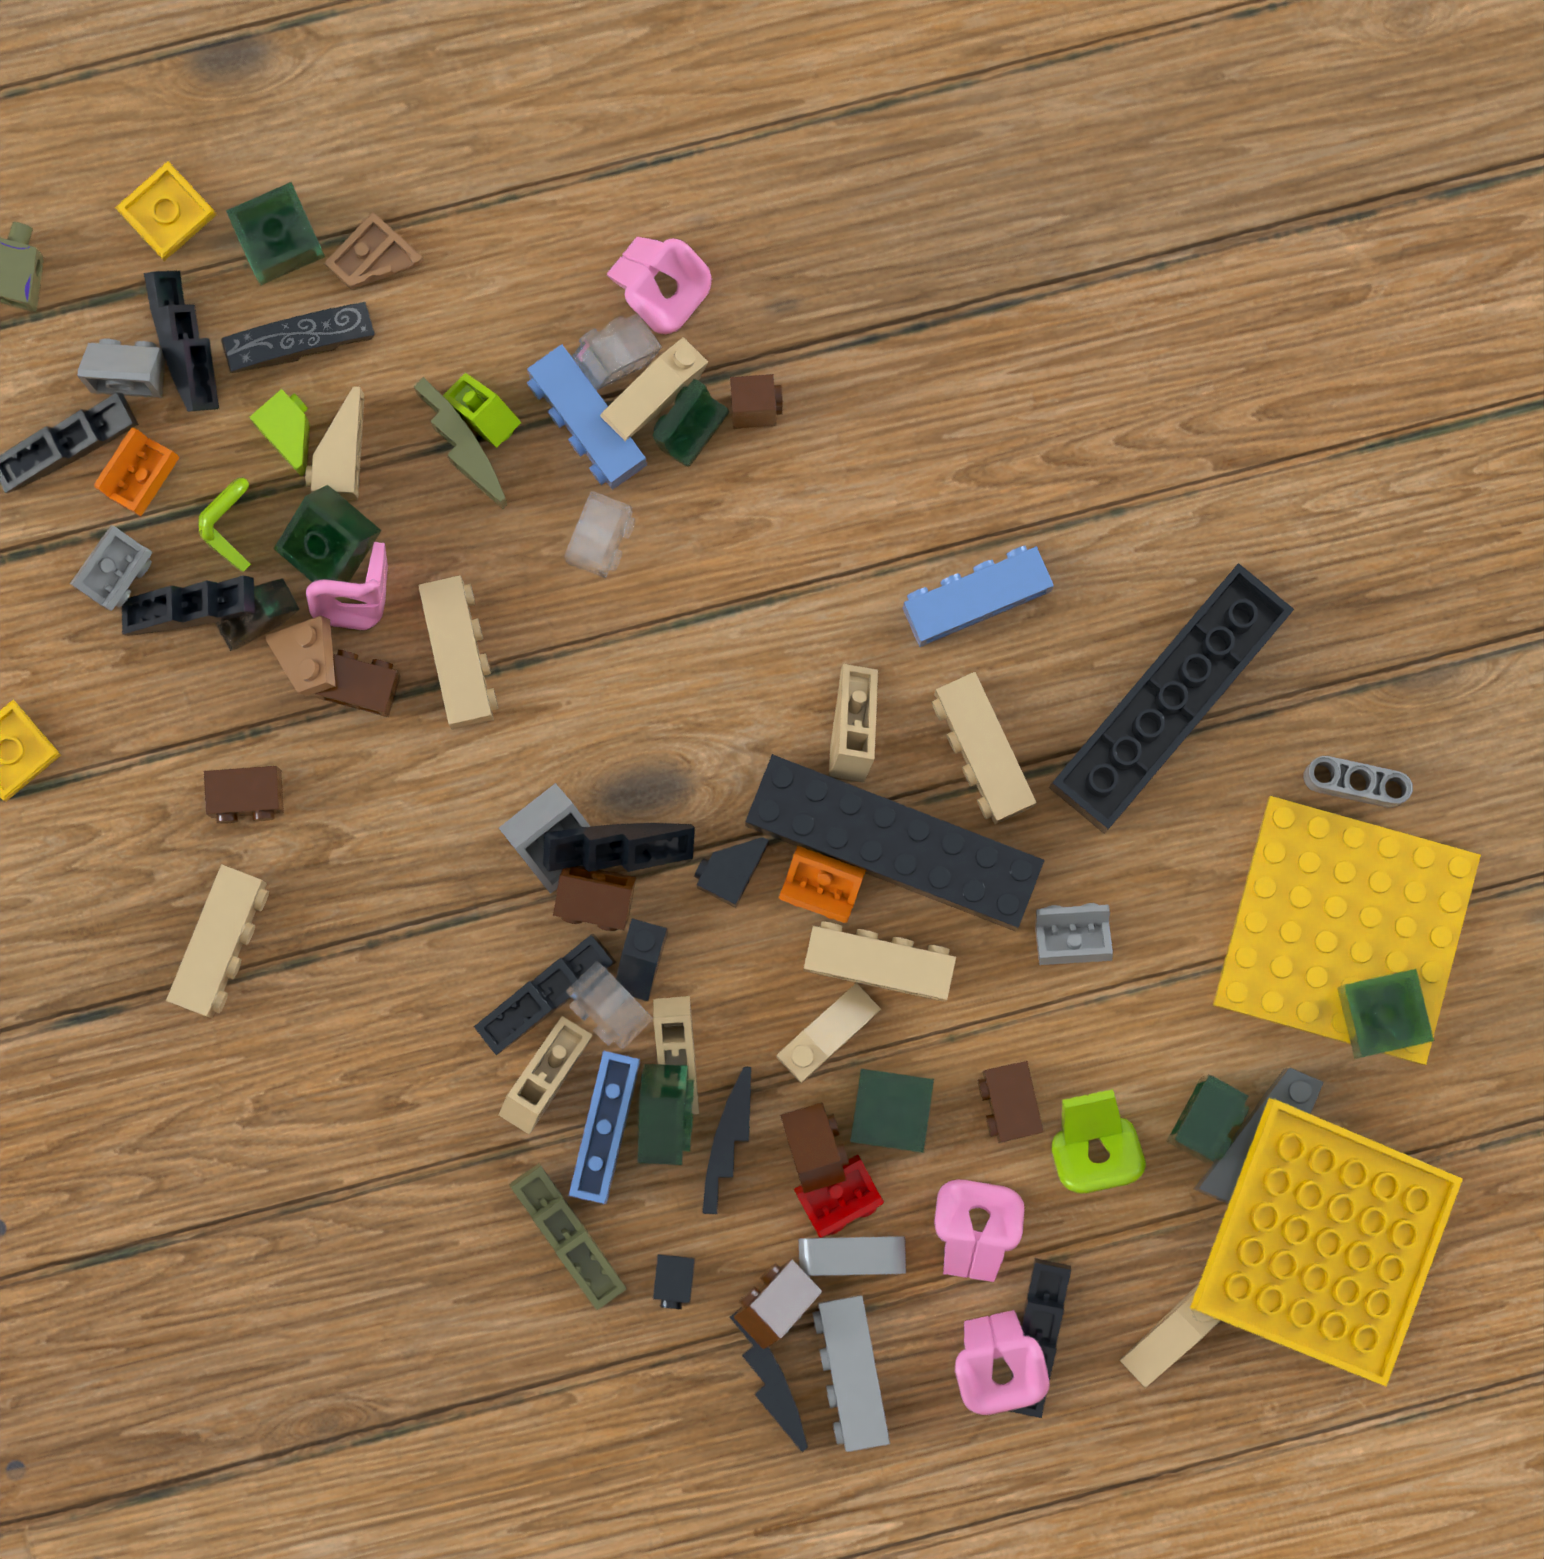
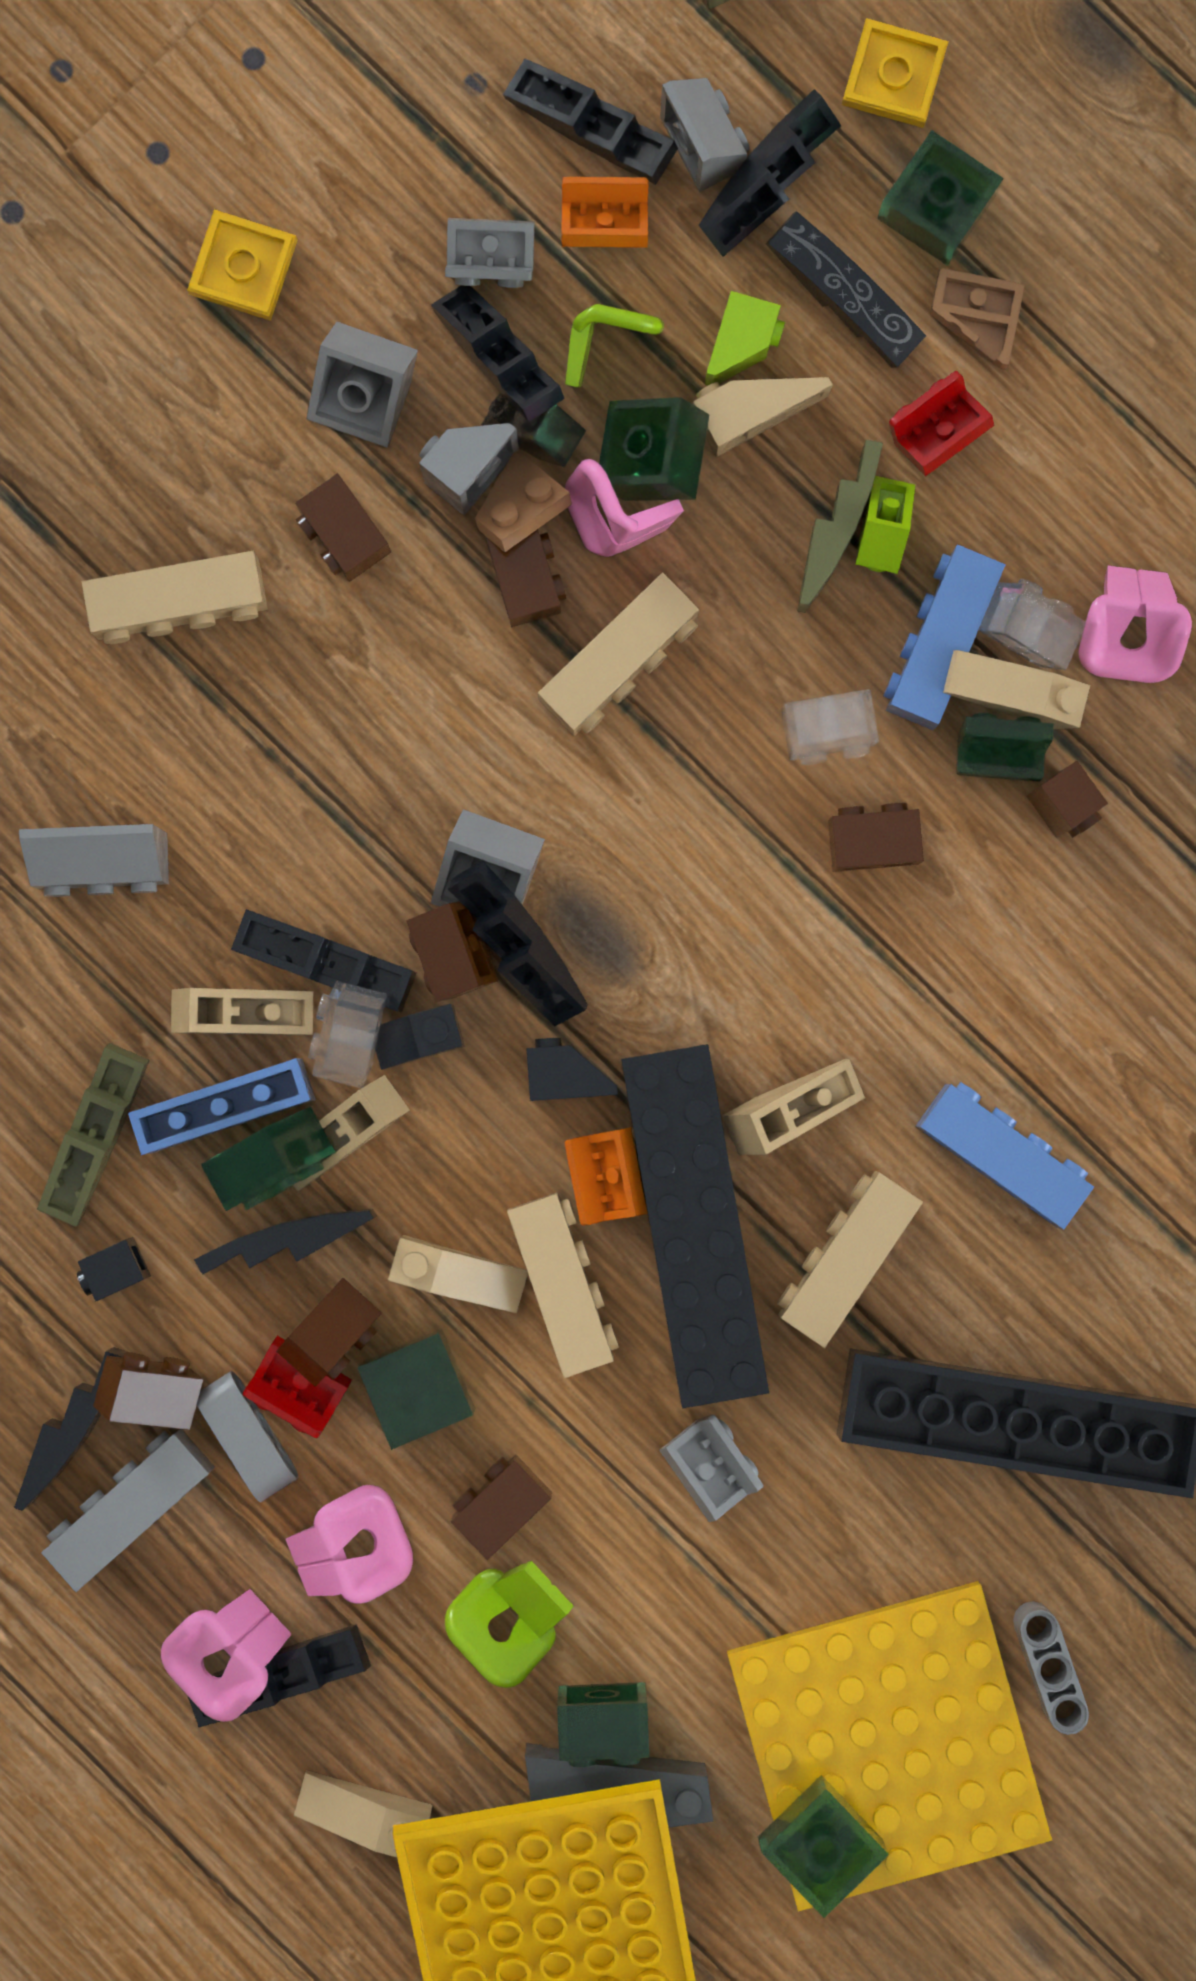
camera: 55 degrees right, 5 degrees up
none -> light grey slope [19,824,169,897]
none -> light grey slope [306,322,418,447]
none -> light grey slope [419,423,519,516]
none -> reddish brown brick [828,803,924,872]
none -> red bracket [889,371,994,477]

